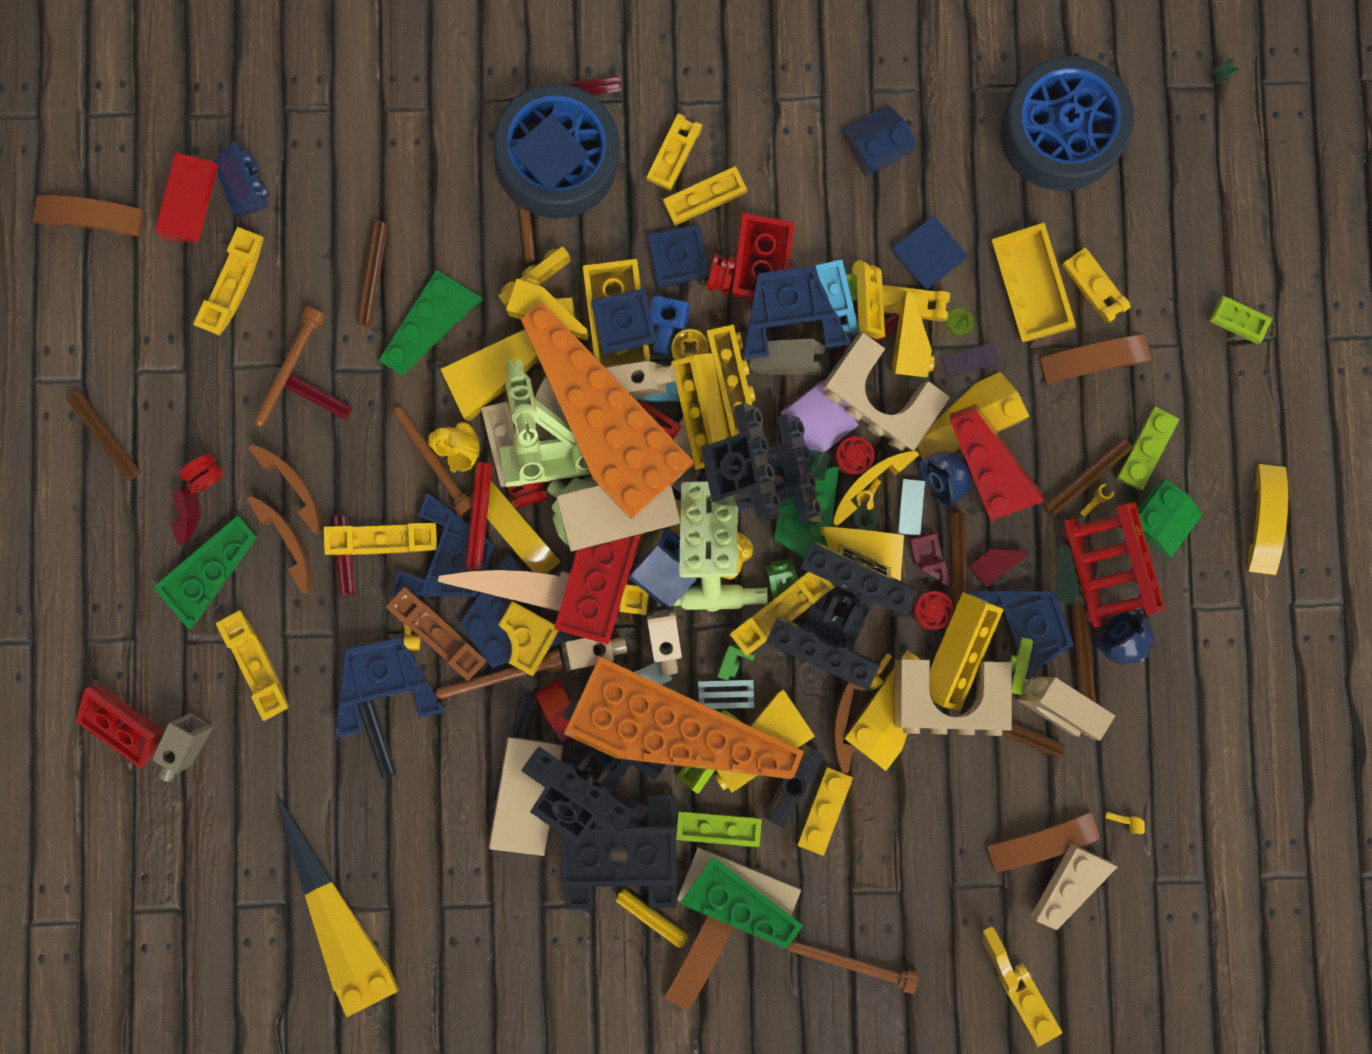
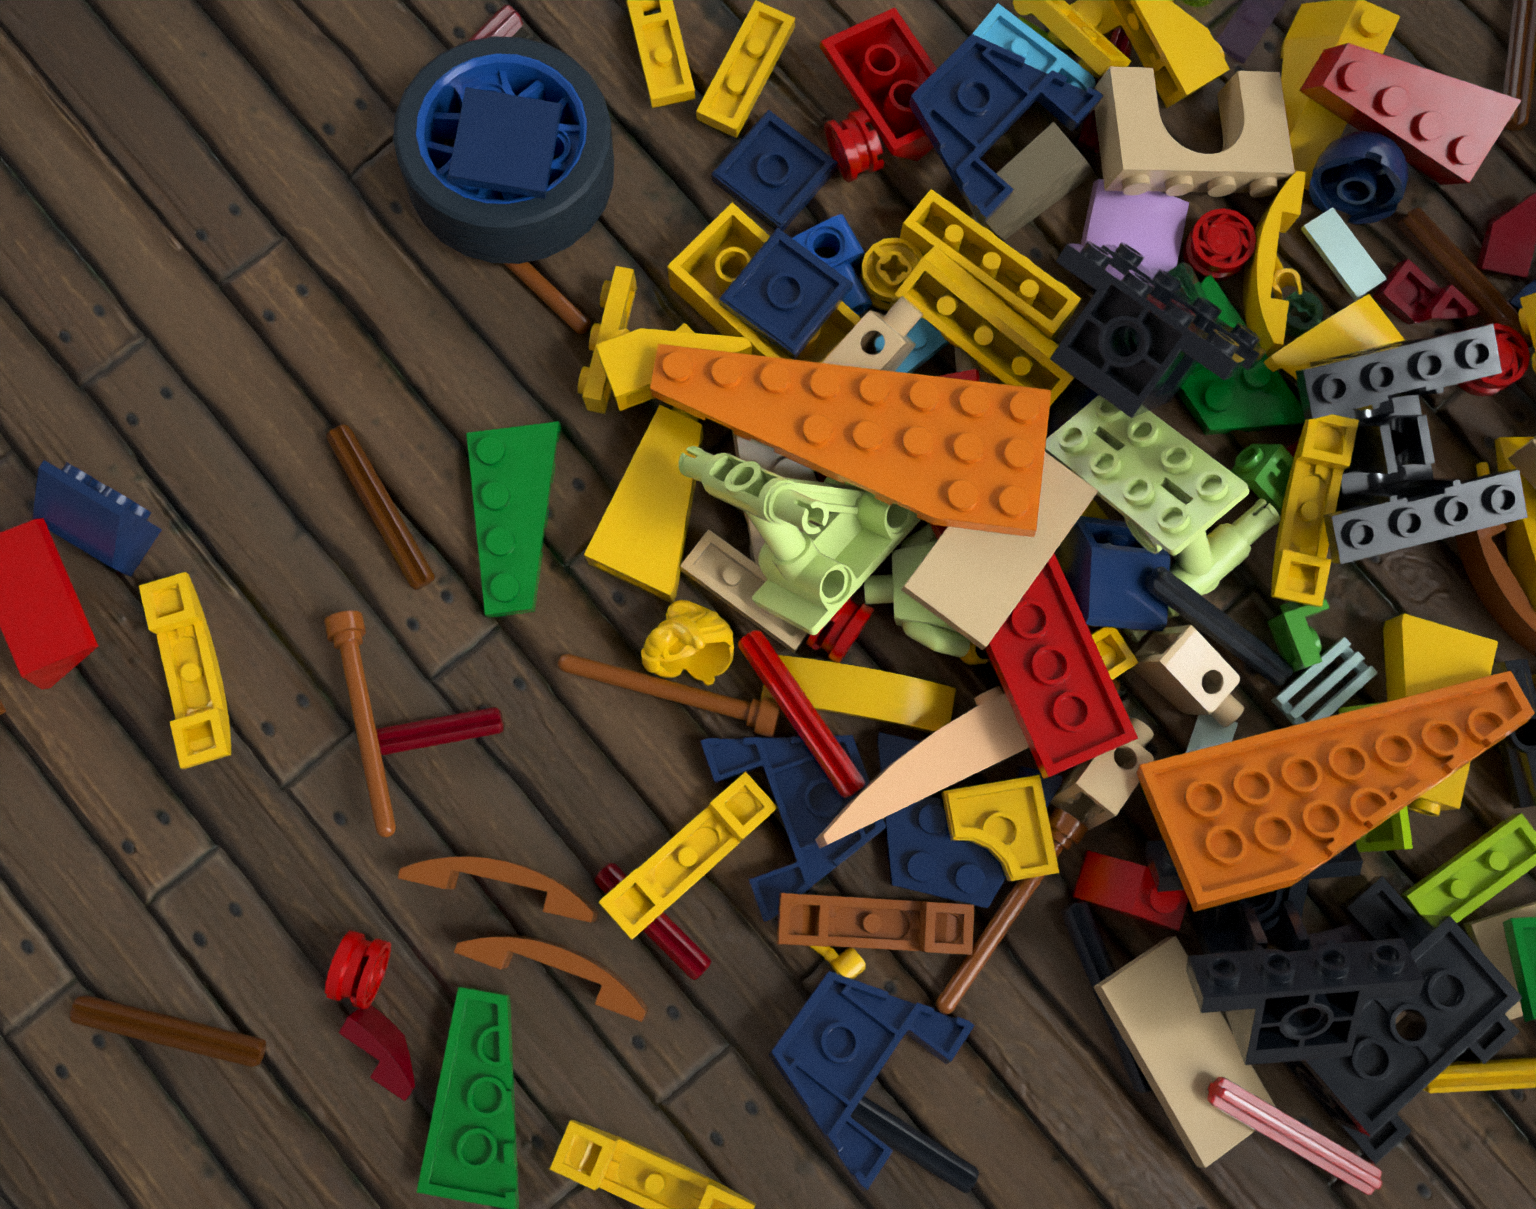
camera: 40 degrees left, 5 degrees down
none -> black axle [1145,567,1293,685]
none -> axle [1207,1077,1383,1195]

